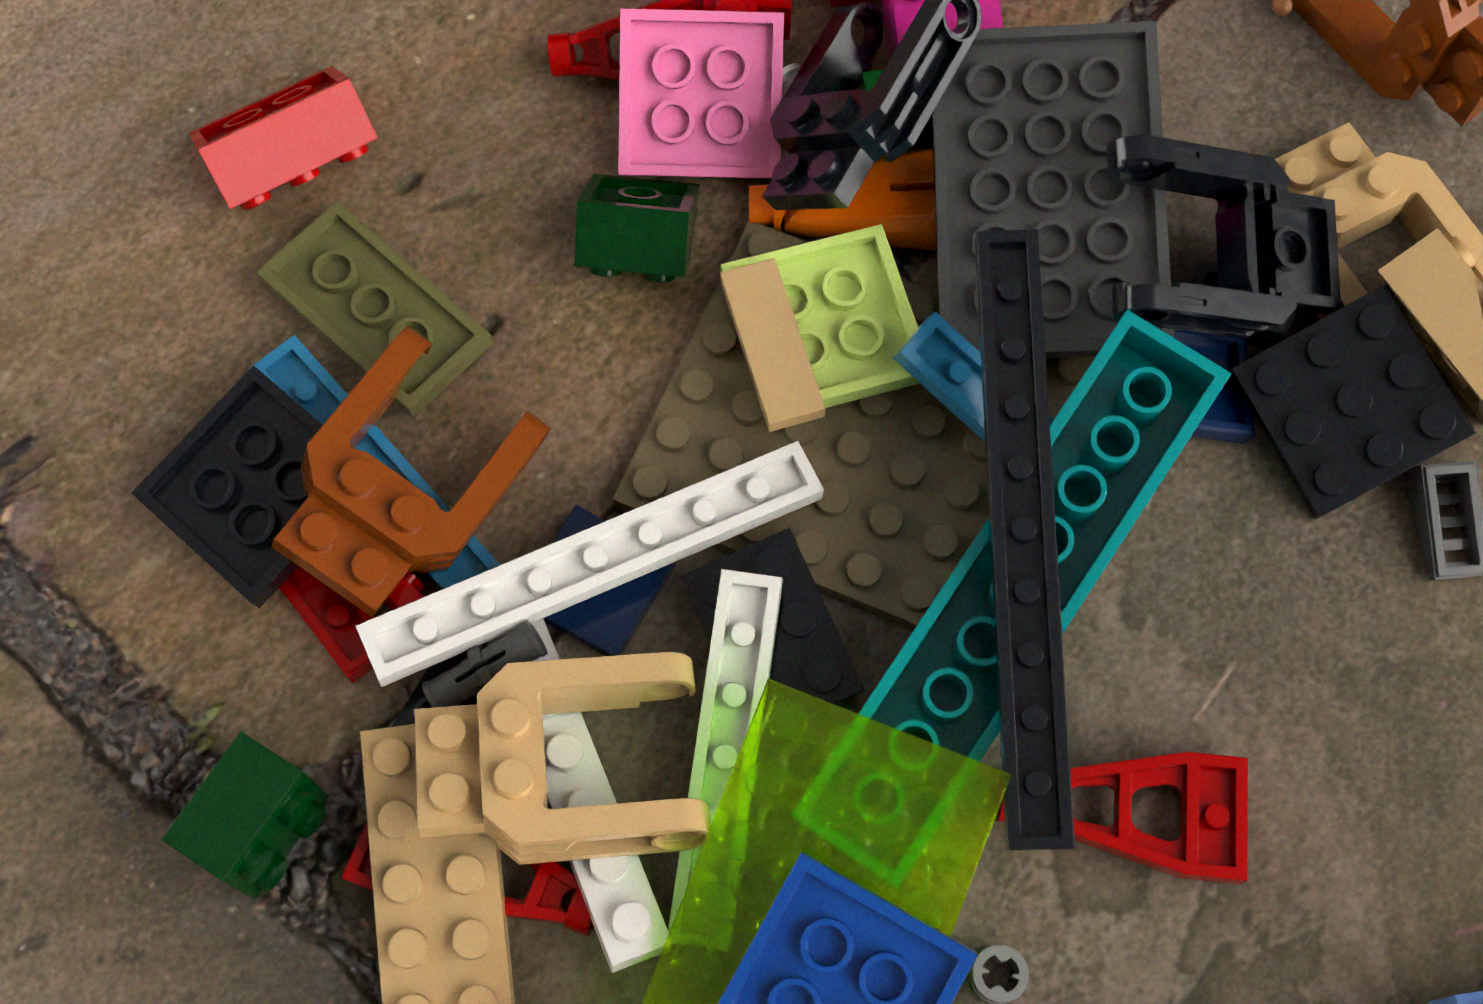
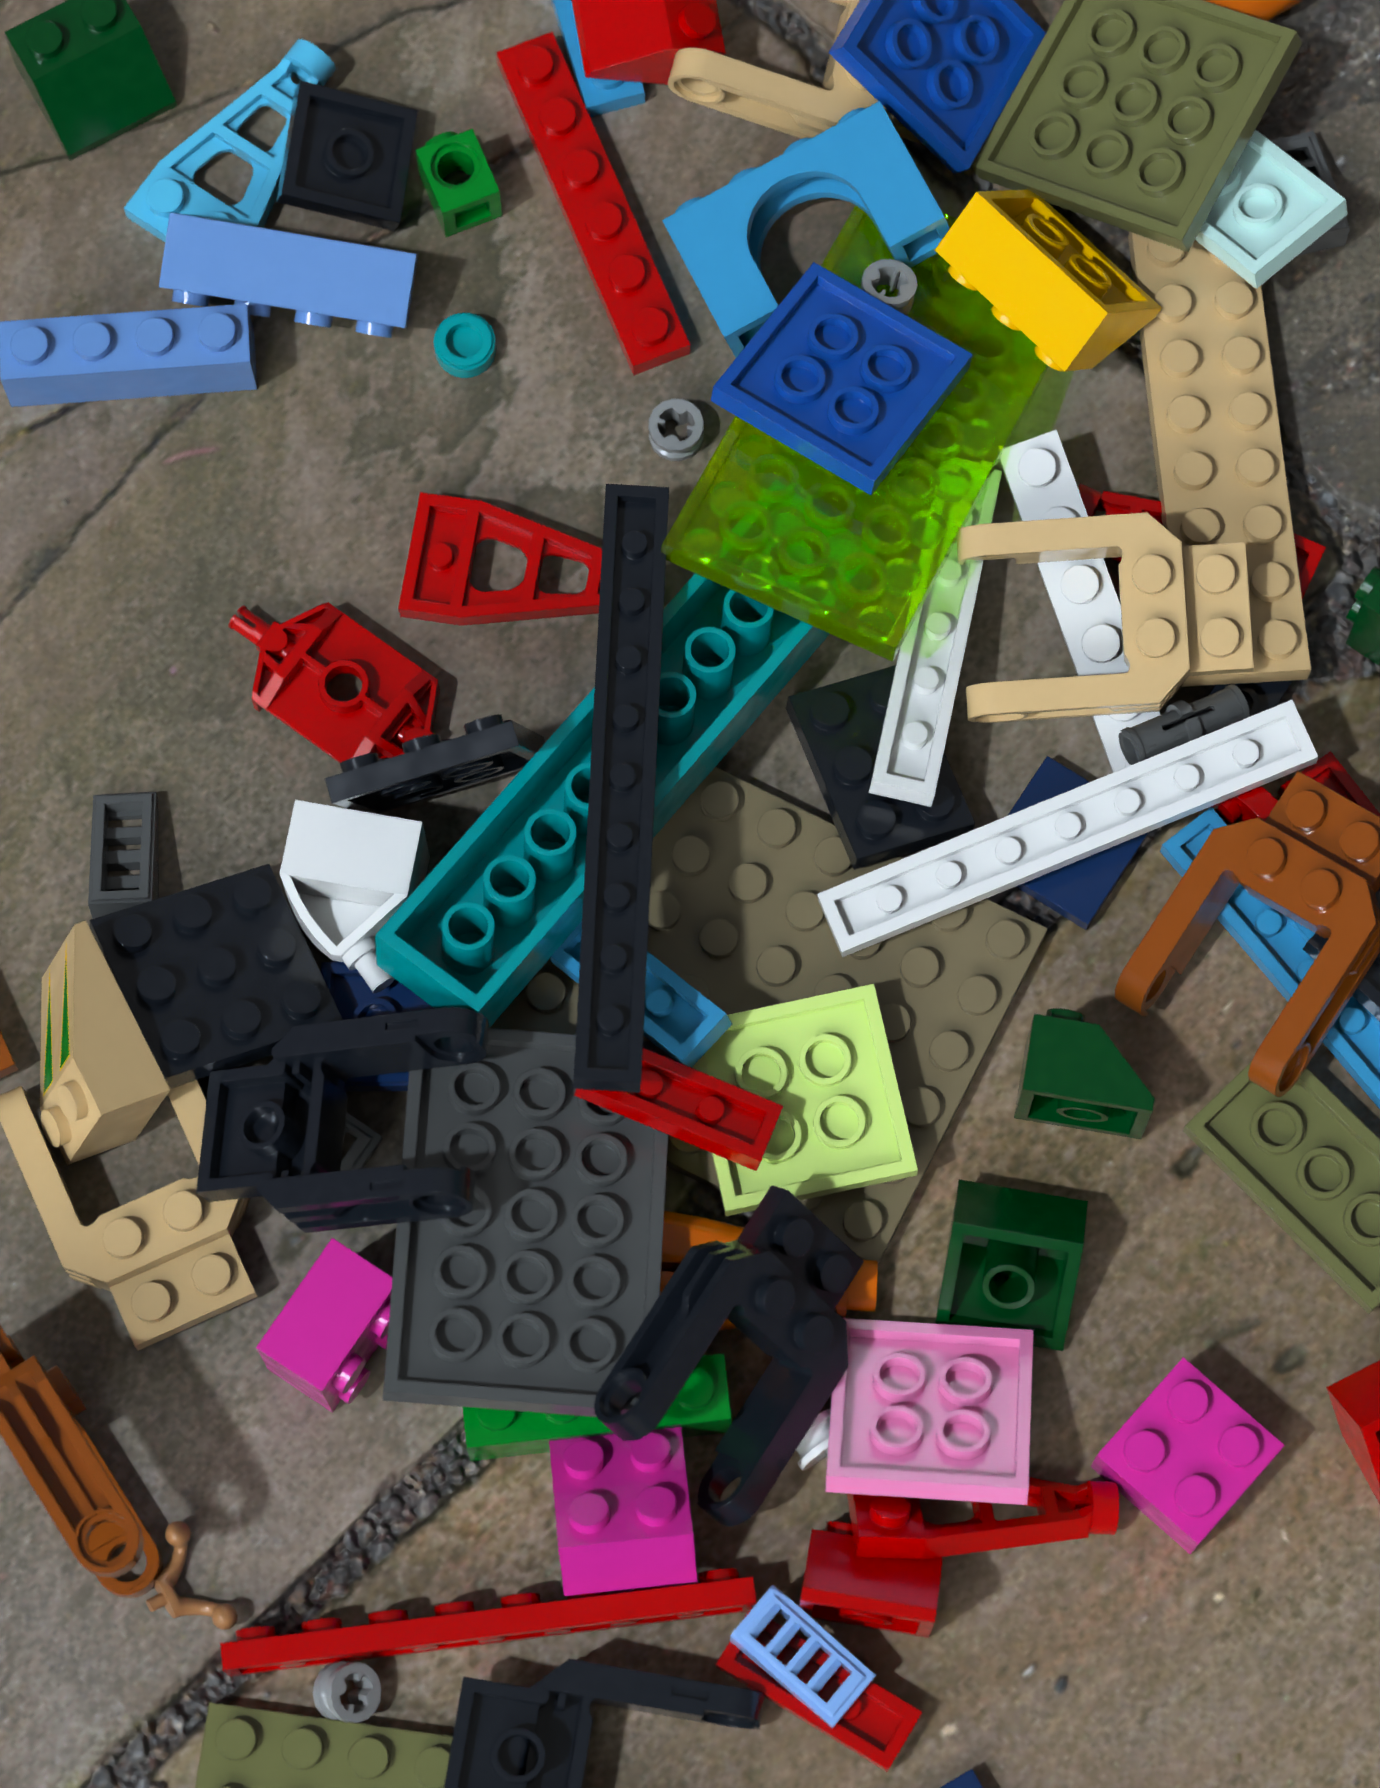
camera: 175 degrees left, 5 degrees up
tan tile [720,258,826,432] -> none
none -> red plate [228,602,440,763]
none -> dark pink brick [256,1238,392,1413]
none -> white piece [280,800,430,993]
none -> black plate [325,714,545,814]
none -> red plate [574,1048,783,1171]
none -> dark green slope [1014,1008,1155,1139]
none -> dark pink brick [1091,1357,1285,1555]

